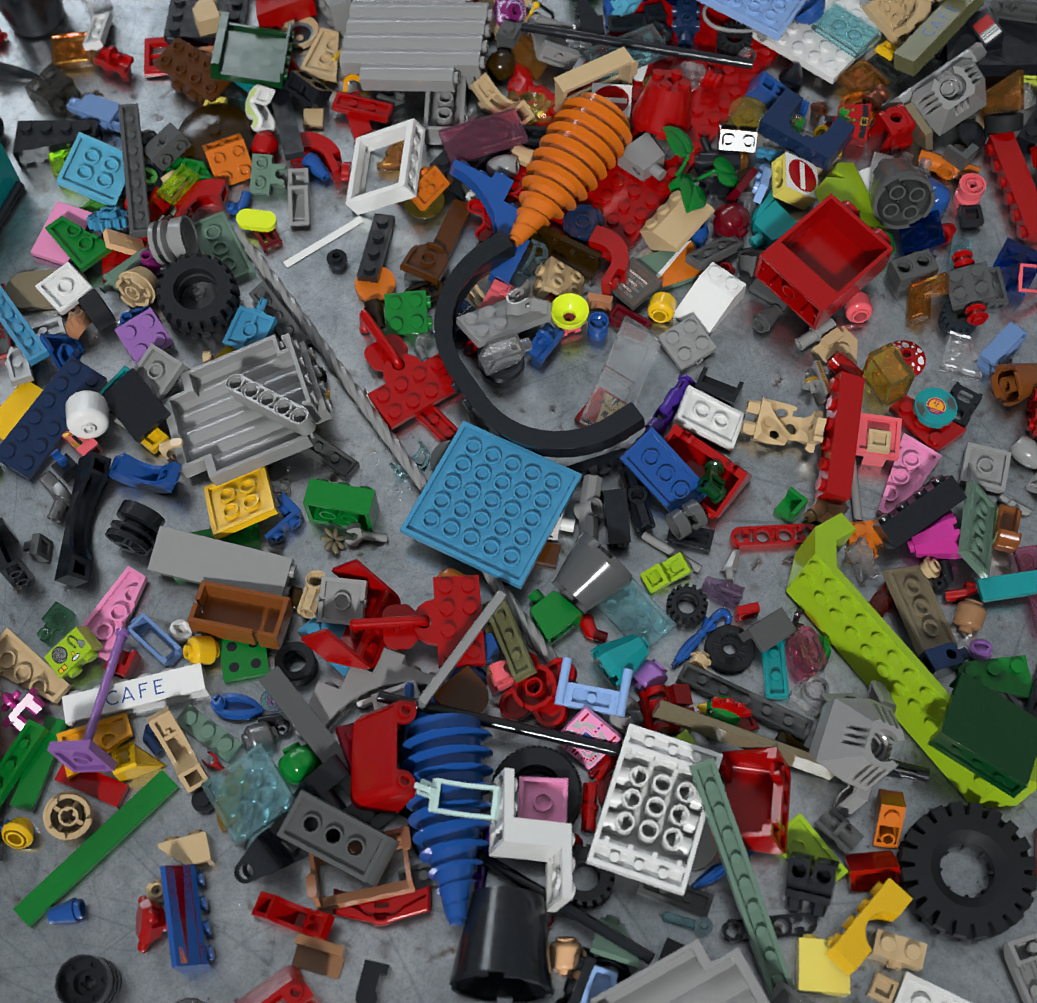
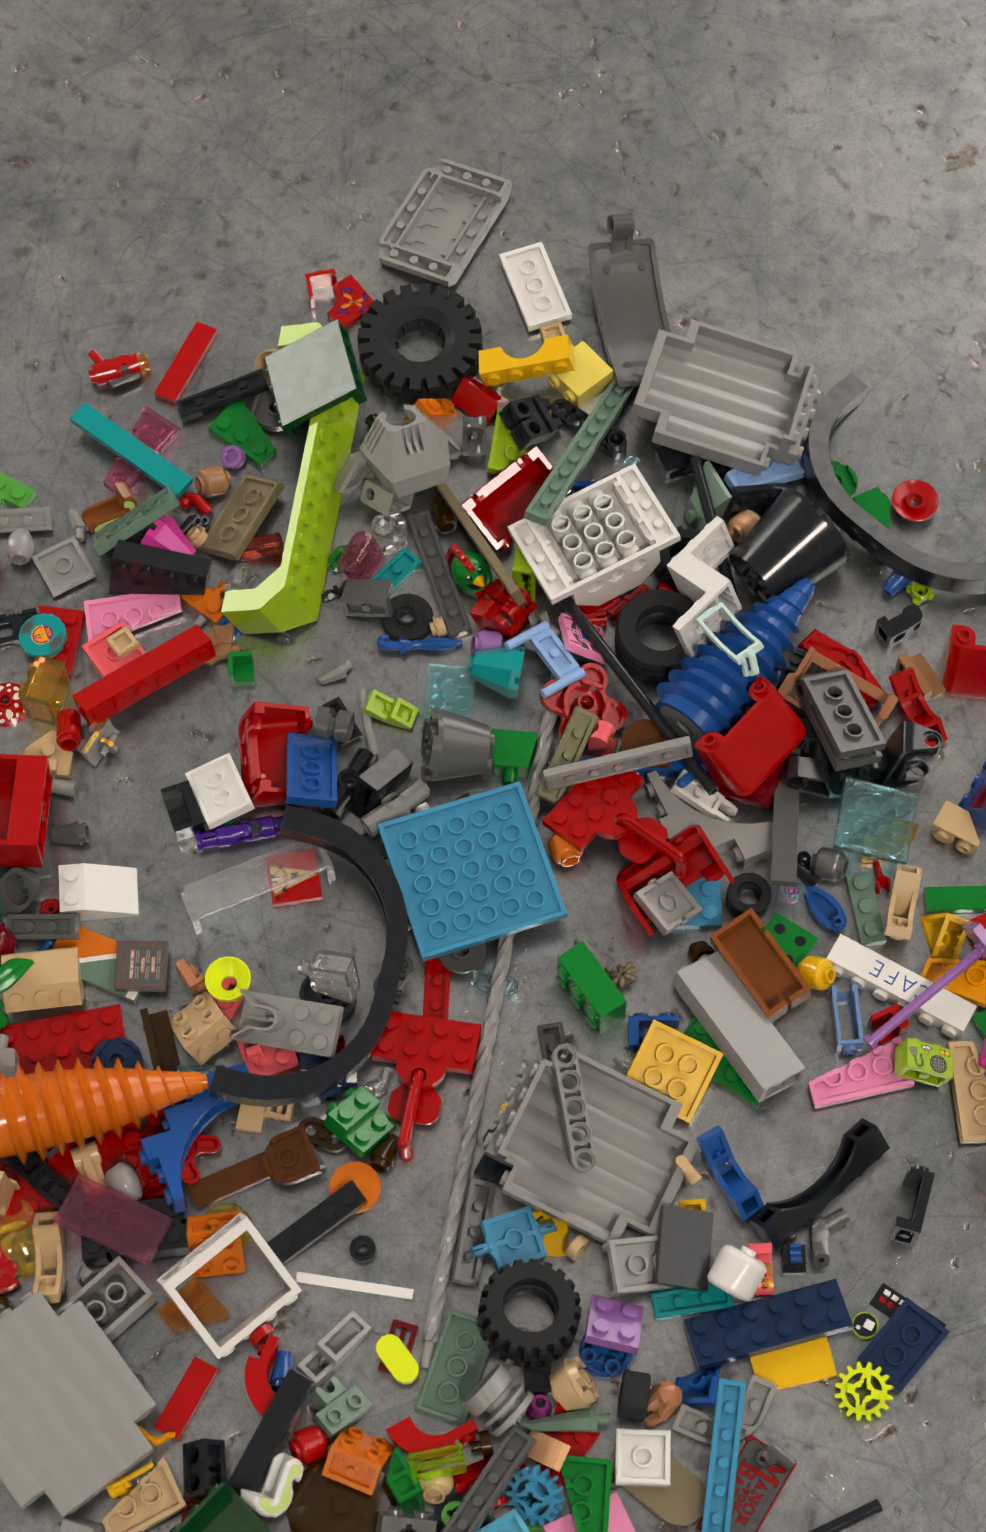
camera: 135 degrees left, 0 degrees up
dark grey tile [23,533,53,563] -> none
clear green plate [37,601,76,644] -> none
black wheel [105,500,166,556] -> none
dark blue arm [143,724,164,757] -> none
white tile [168,619,192,643] -> none
black plate [191,788,216,813] -> none
blue arm [226,191,252,215] -> none
green plant [278,742,322,785] -> none
tan piece [297,570,325,619] -> none
tan tile [303,108,324,129] -> none
red tile [331,91,394,124] -> none
bright pink tile [518,776,568,823] -> none
blue hips [525,322,564,363] -> none
red arm [580,614,608,643] -> none
red arch [588,225,630,296] -> none
blue wheel [588,312,609,340] -> none
dark red tile [608,303,653,341] -> none
yellow head [648,292,677,323] -> none
light grey plate [657,315,717,372] -> none
black tyre [666,583,708,628] -> none
dark green connector [696,460,727,504] -> none
clear purple hinge [702,576,745,606] -> none
red beam [729,523,815,550] -> none
red tile [733,602,760,622] -> none
tan hips [740,398,827,453] -> none
tan brick [867,929,928,973] -> none
dark blue torso [917,642,969,680] -> none

